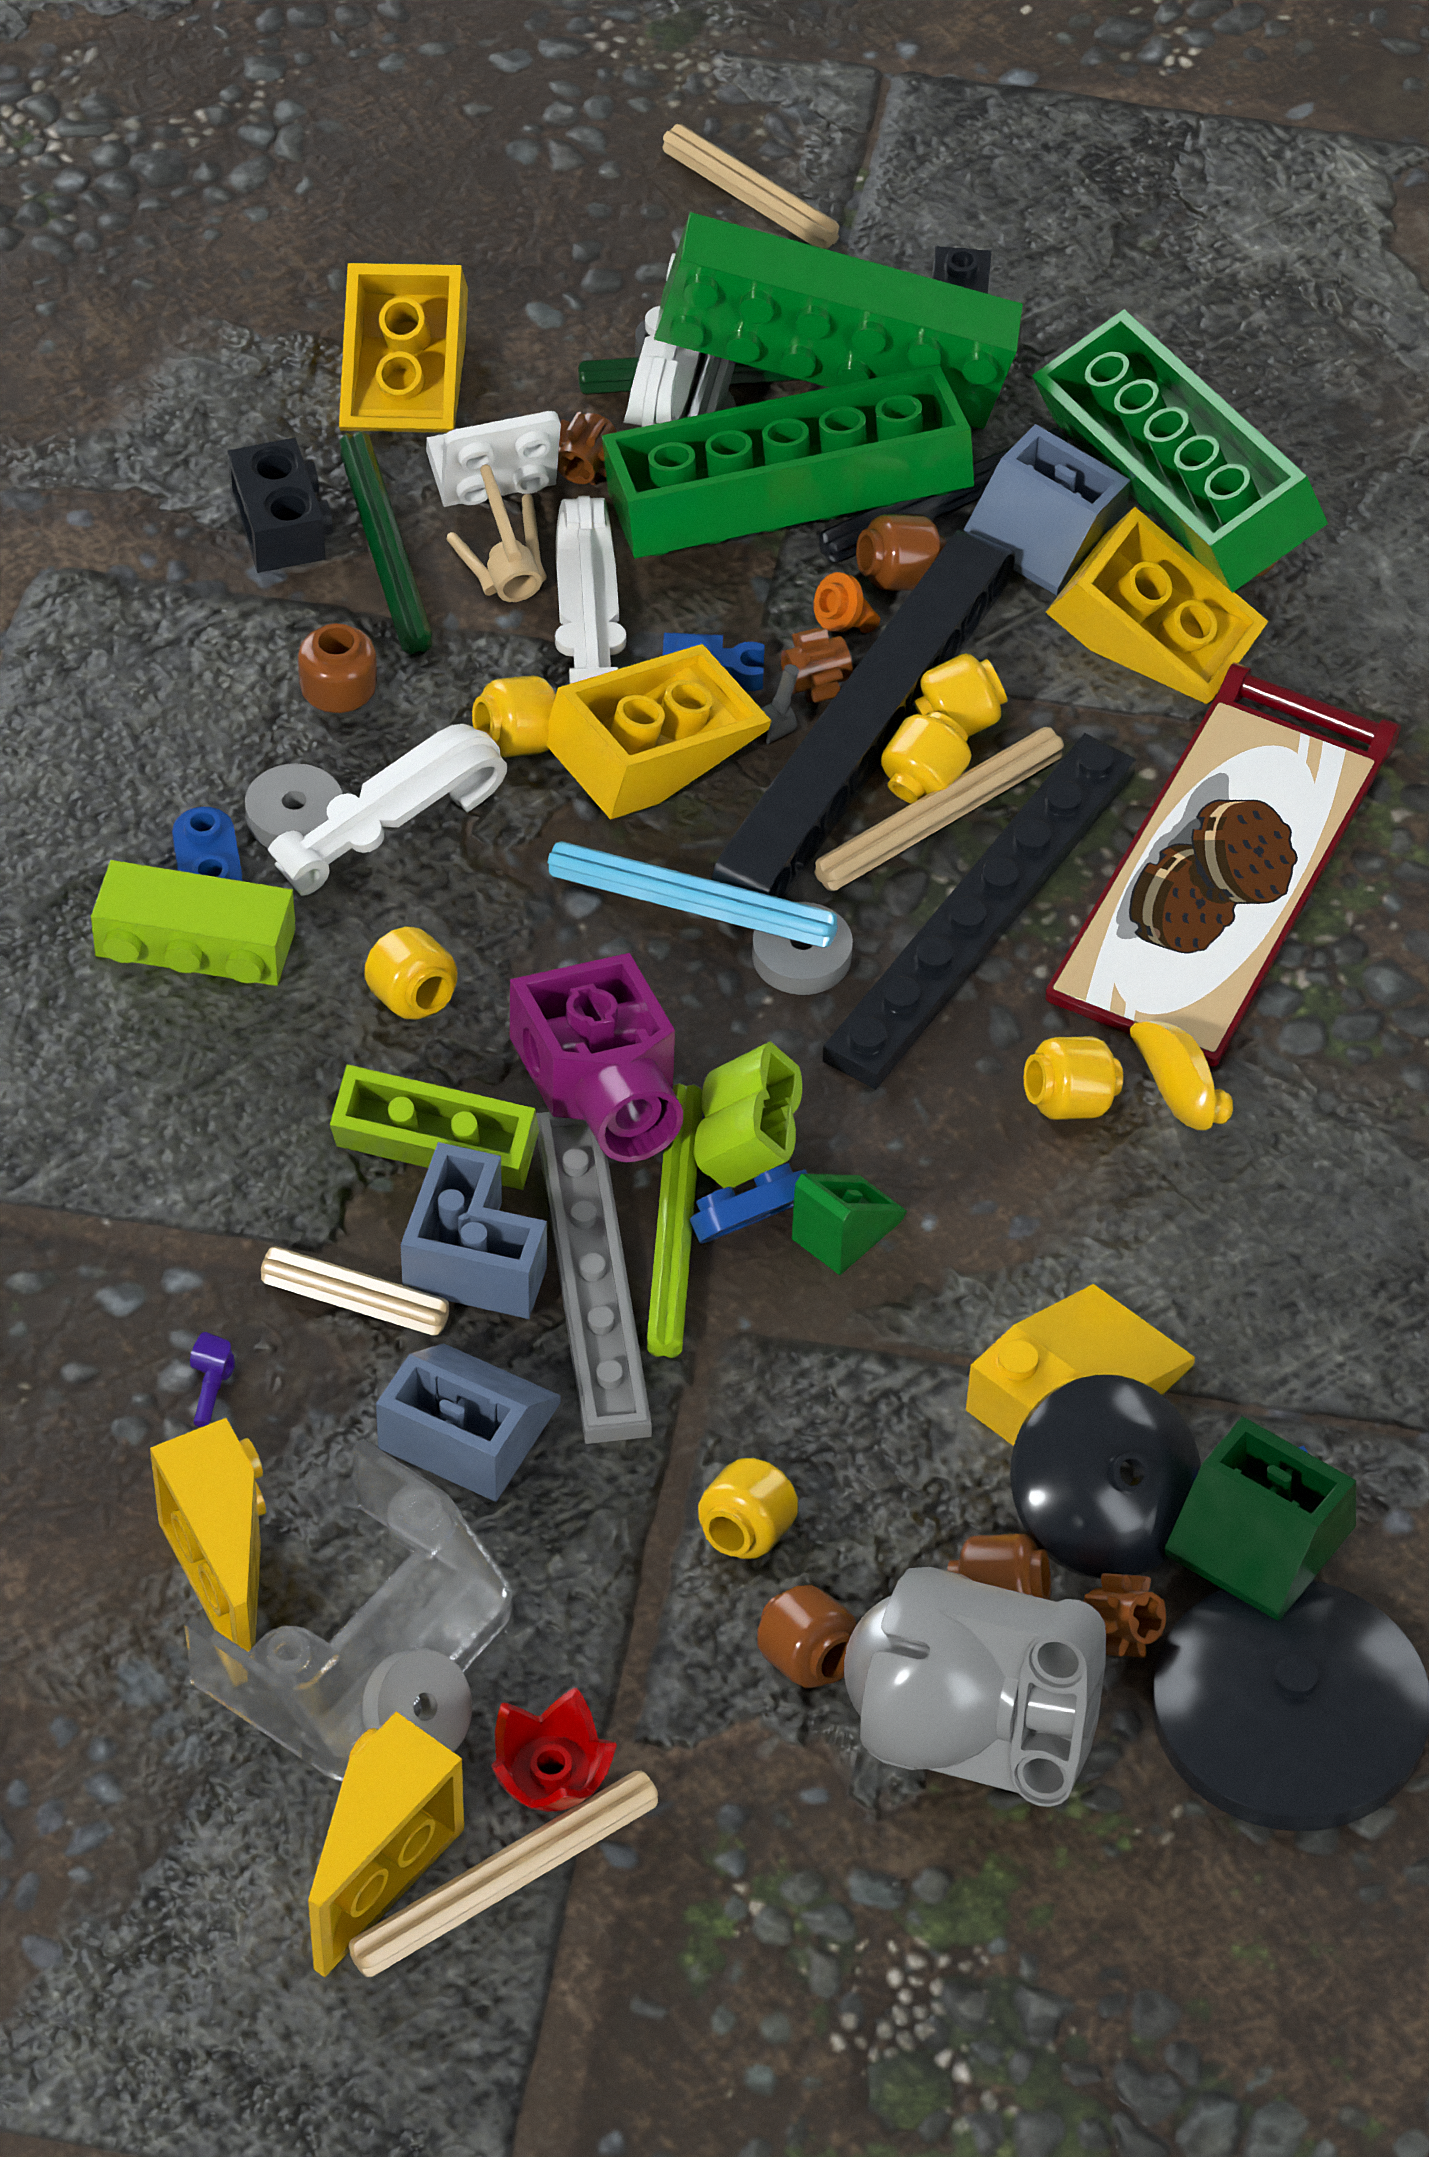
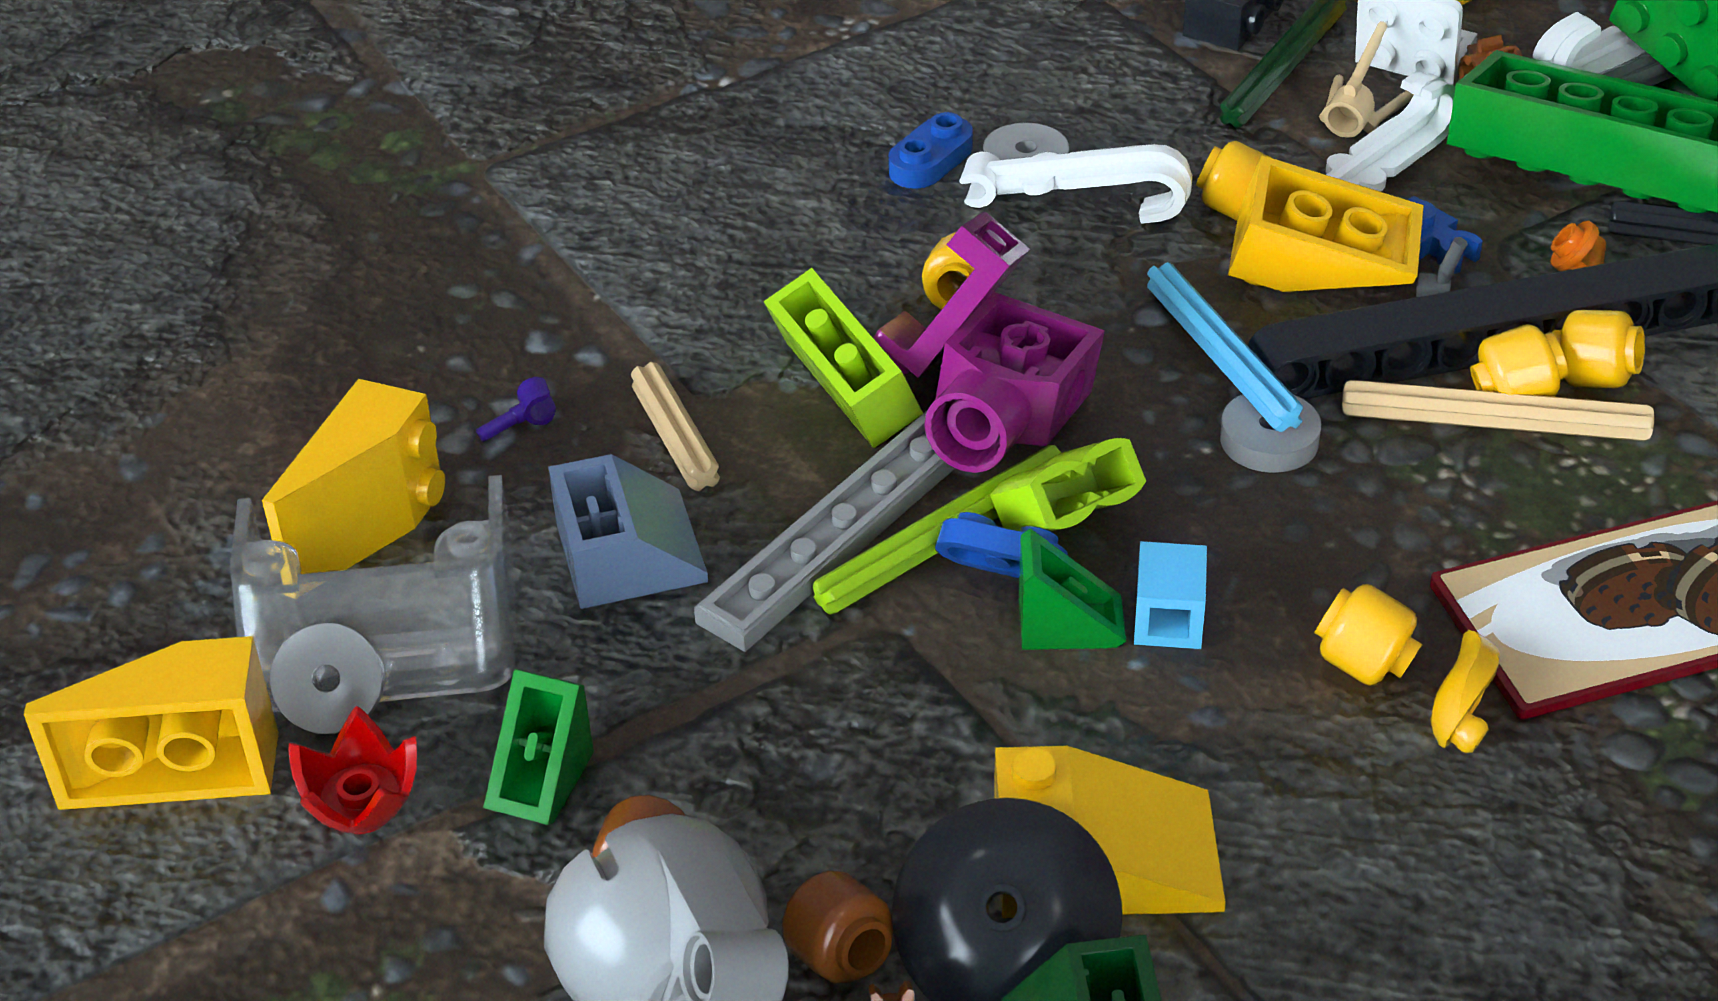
camera: 50 degrees right, 10 degrees down
lime brick [91,860,296,986] -> none
dark orange head [298,623,377,713] -> none
tan axle [349,1770,658,1977] -> none
sand blue brick [401,1142,547,1319] -> none
yellow head [698,1458,798,1559] -> none
dark orange gear [781,627,853,703] -> none
black plate [822,733,1136,1090] -> none
dark orange head [856,514,947,591] -> none
none -> green slope [483,669,594,825]
none -> magenta panel [872,211,1030,377]
none -> medium azure brick [1134,541,1207,649]

